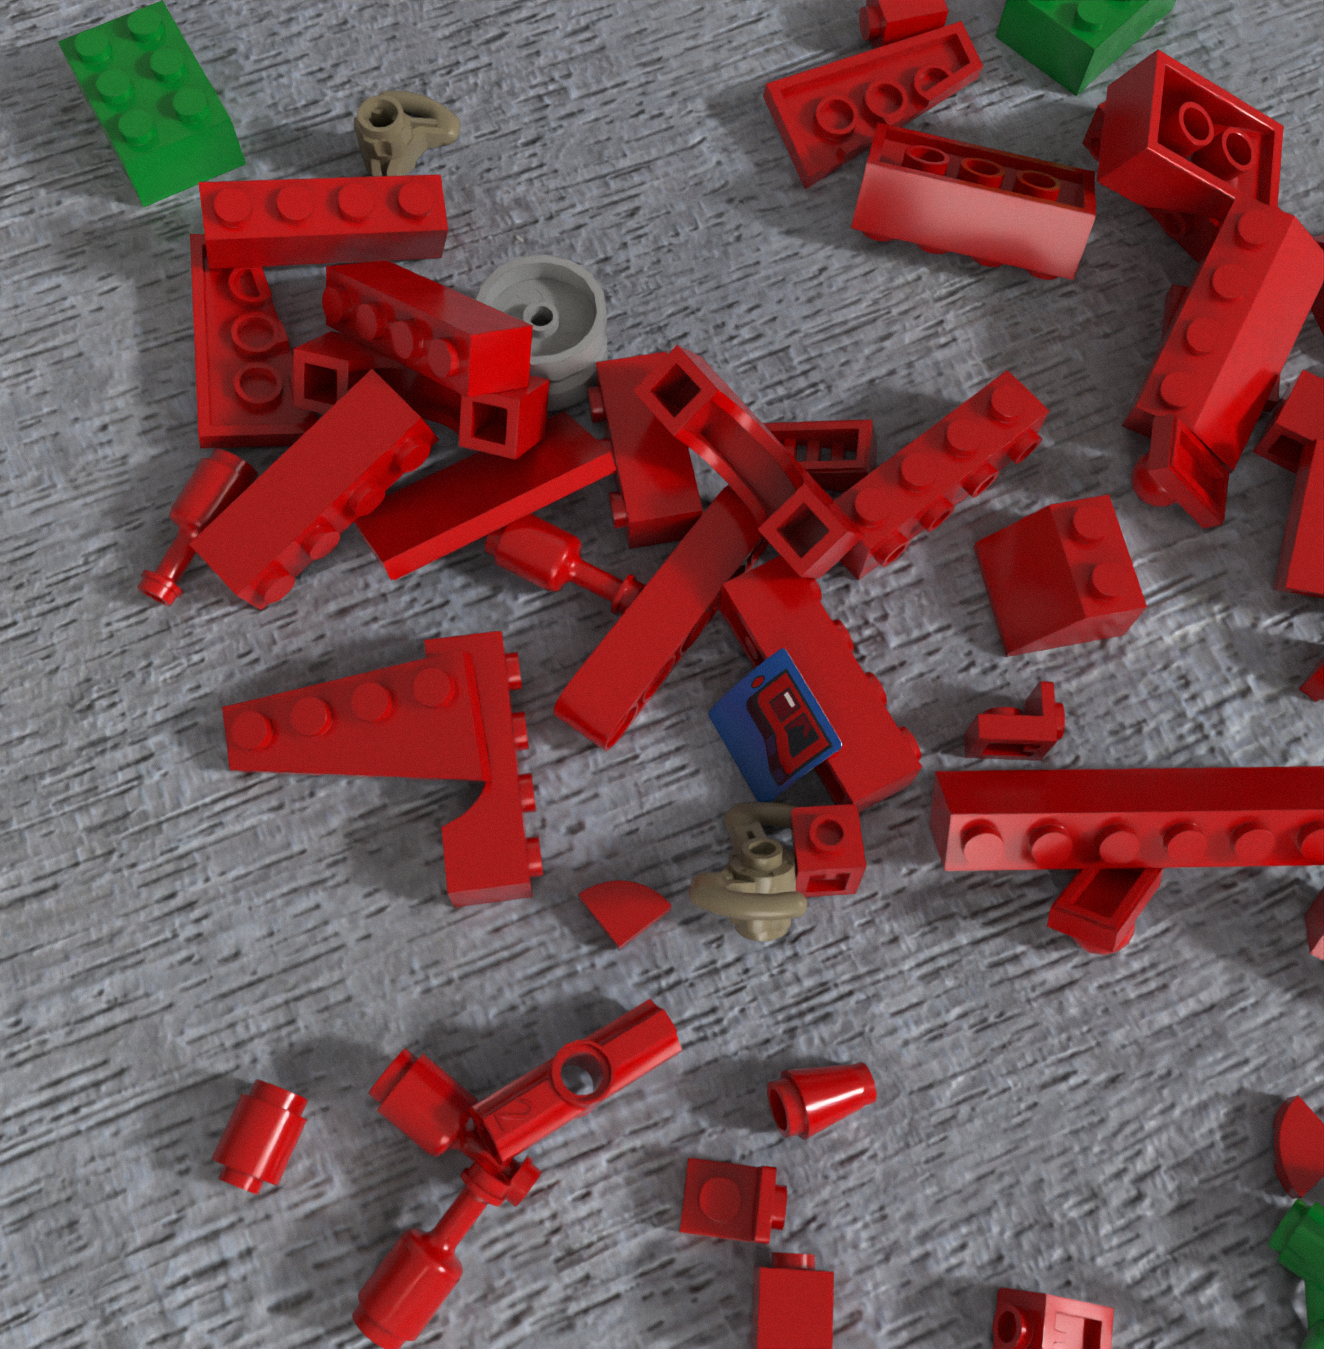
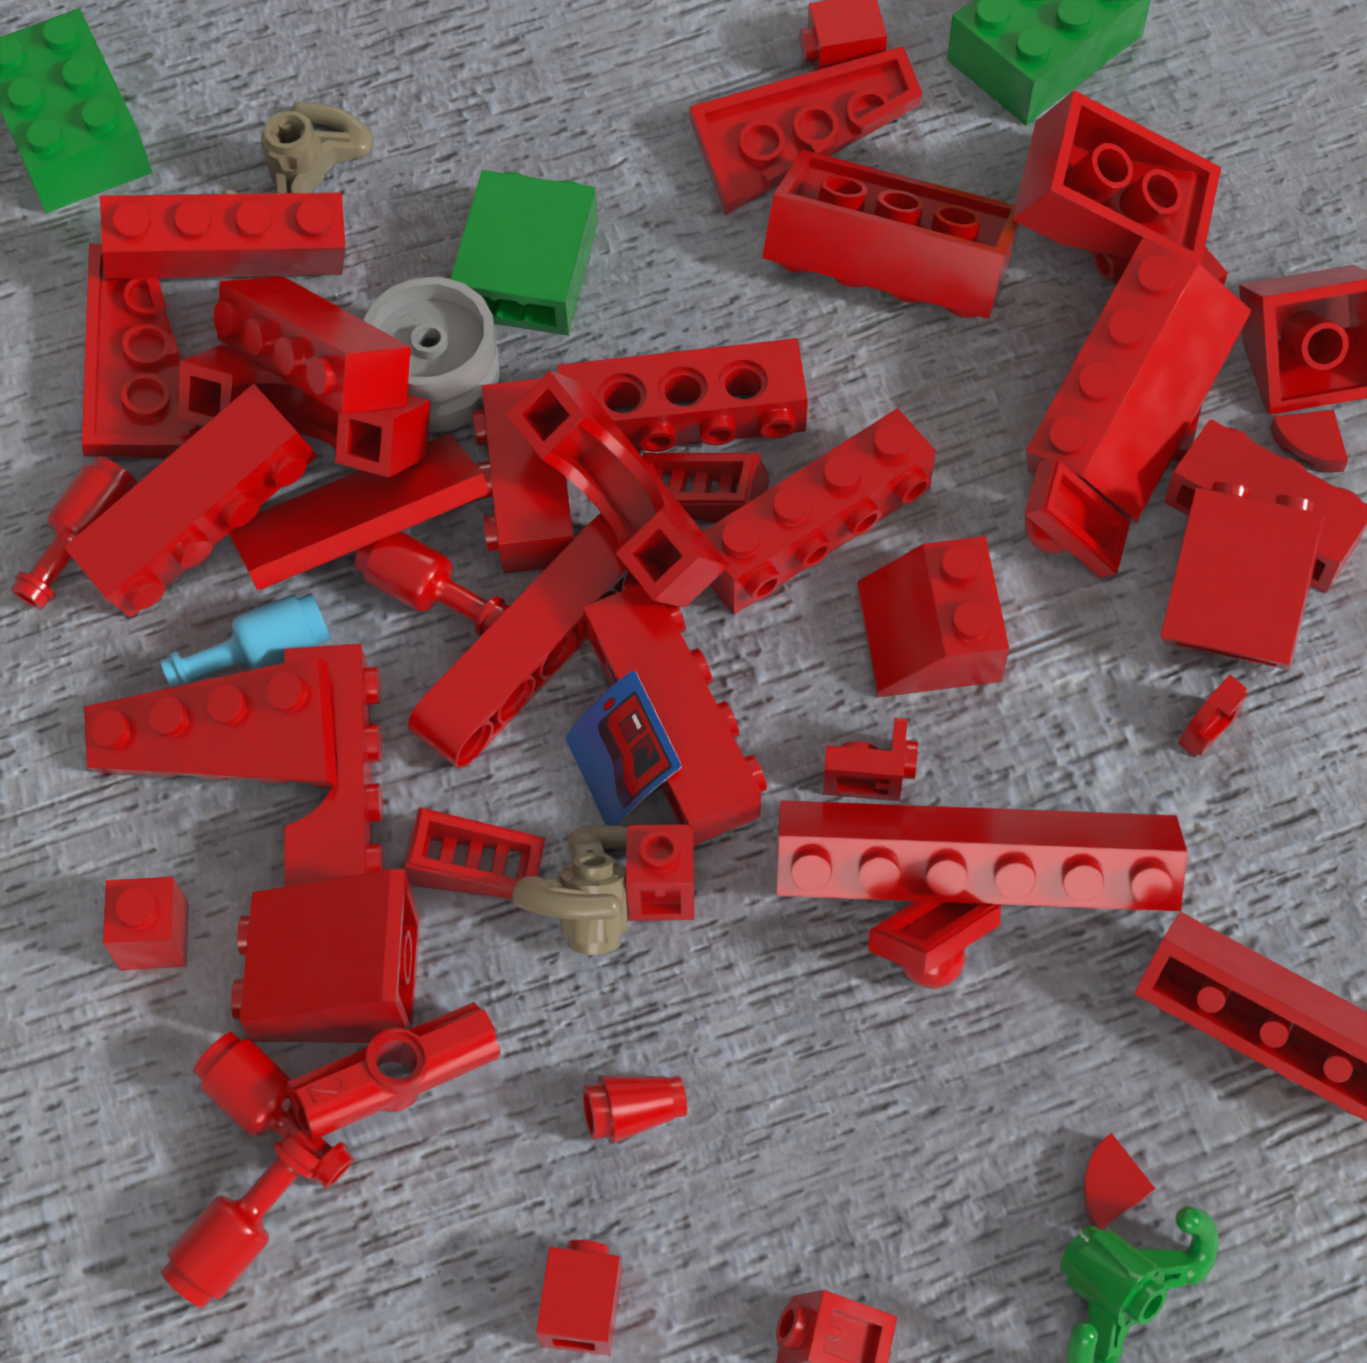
camera: 10 degrees right, 5 degrees down
red brick [211,1079,308,1195] -> none
red tile [578,880,672,951] -> none
red bracket [679,1158,787,1244] -> none
none -> red brick [103,876,189,971]
none -> medium azure piece [160,593,331,688]
none -> red slope [231,869,420,1043]
none -> red slope [402,807,546,899]
none -> green brick [451,170,598,336]
none -> red brick [557,338,808,452]

